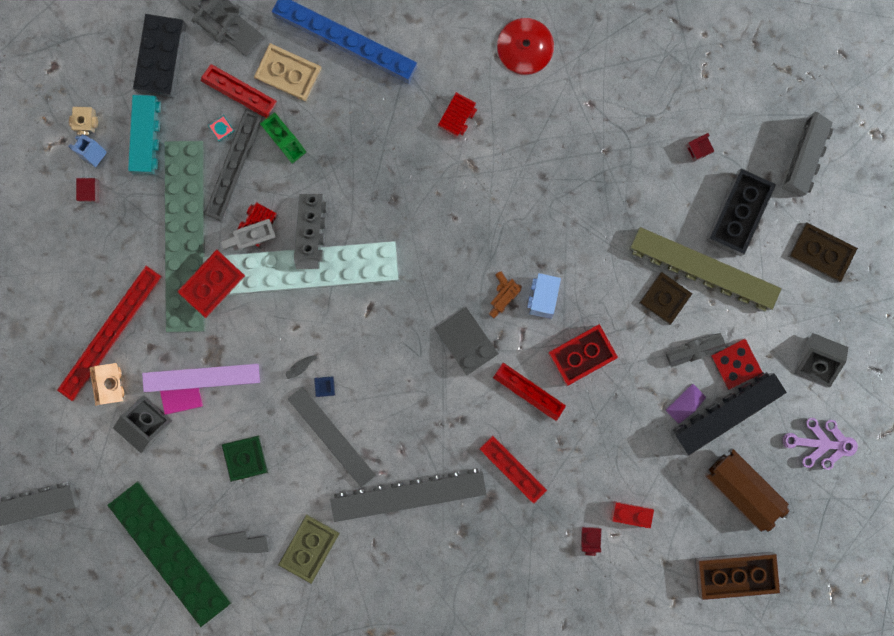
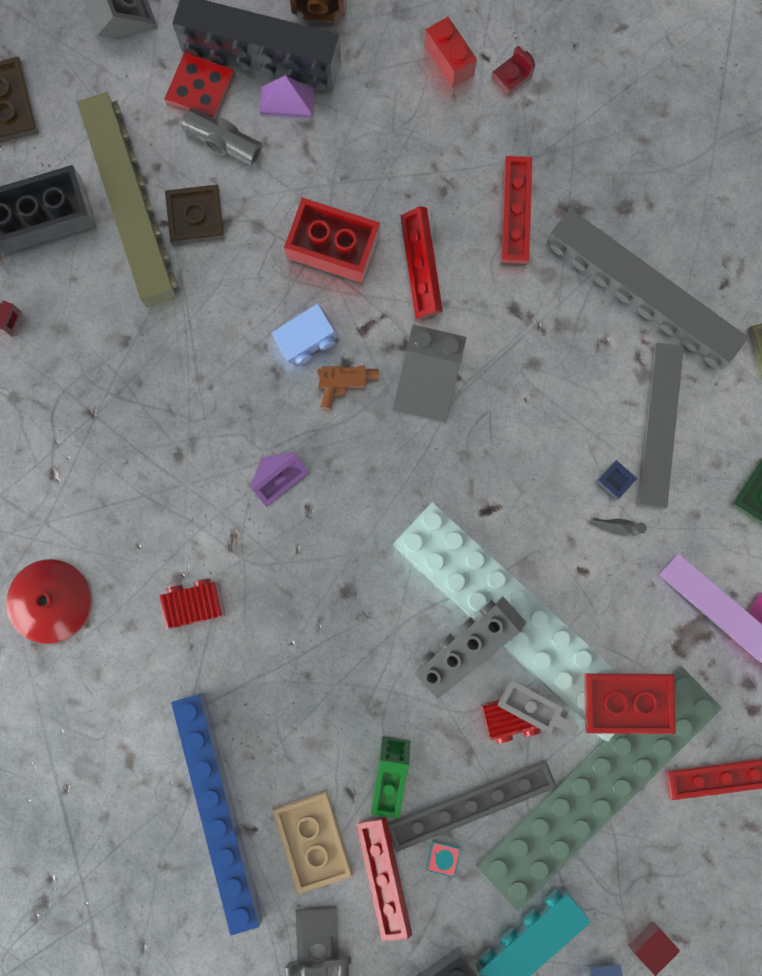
camera: 135 degrees left, 5 degrees down
none -> medium lavender slope [250,452,309,507]

